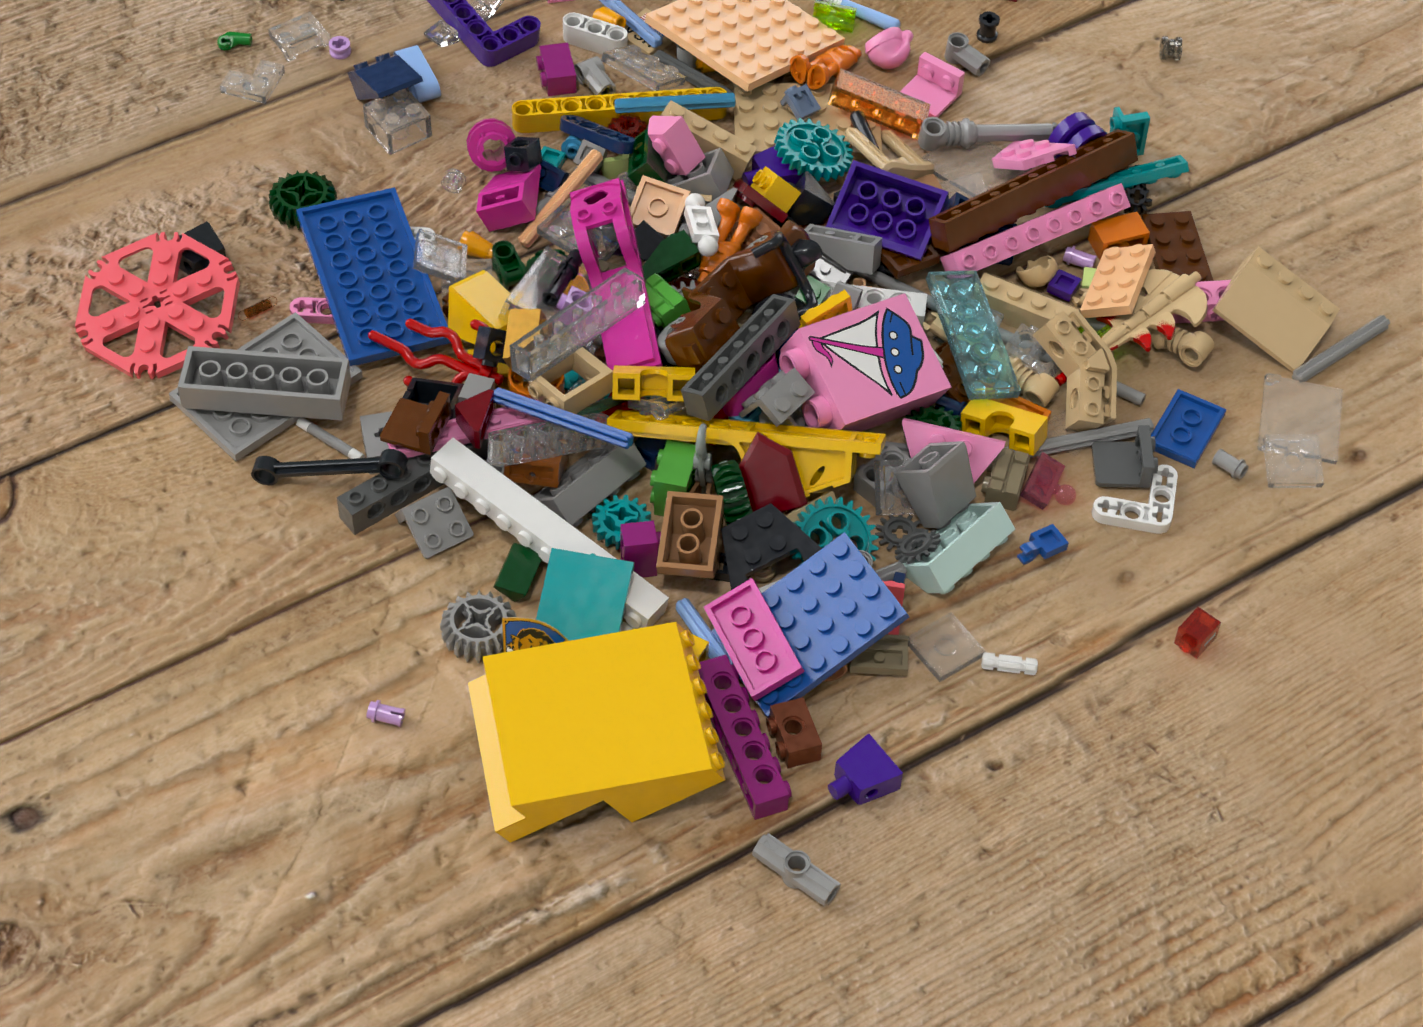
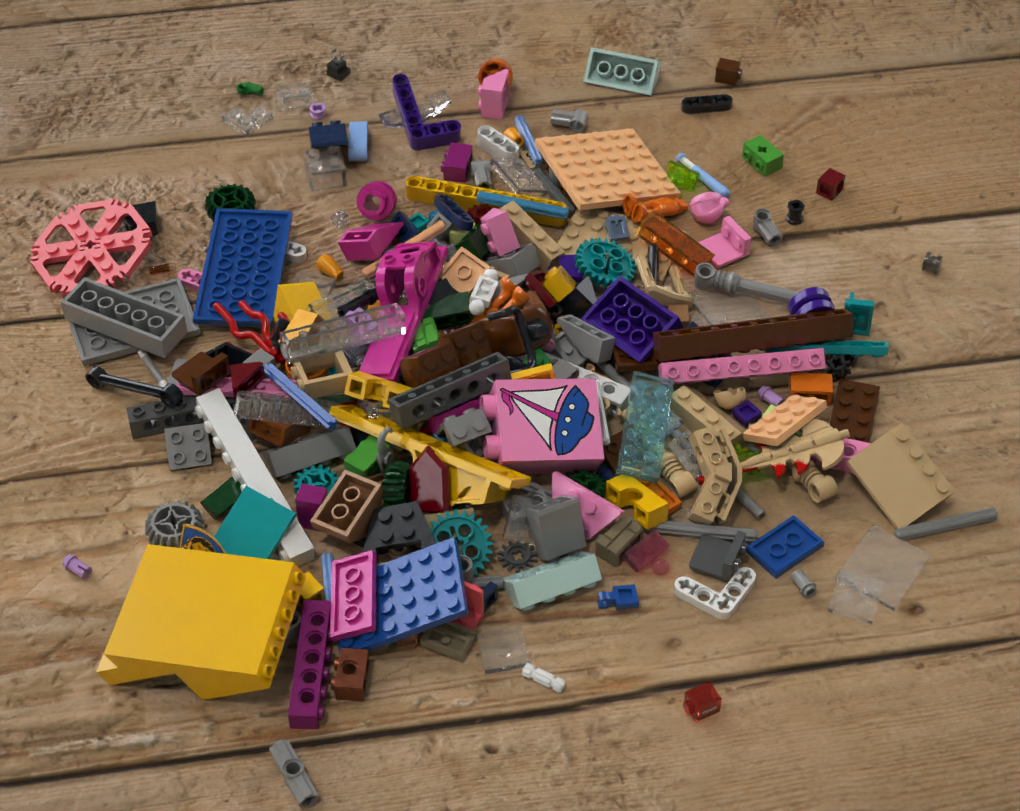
camera: 25 degrees right, 5 degrees down
clear plate [413,228,467,283] -> none
dark green piece [492,240,529,290] -> none
black brick [504,137,542,172] -> none
dark purple torso [828,734,903,805] -> none
dark grey gear [895,529,941,564] -> none
bright pink wing [992,139,1077,170] -> none

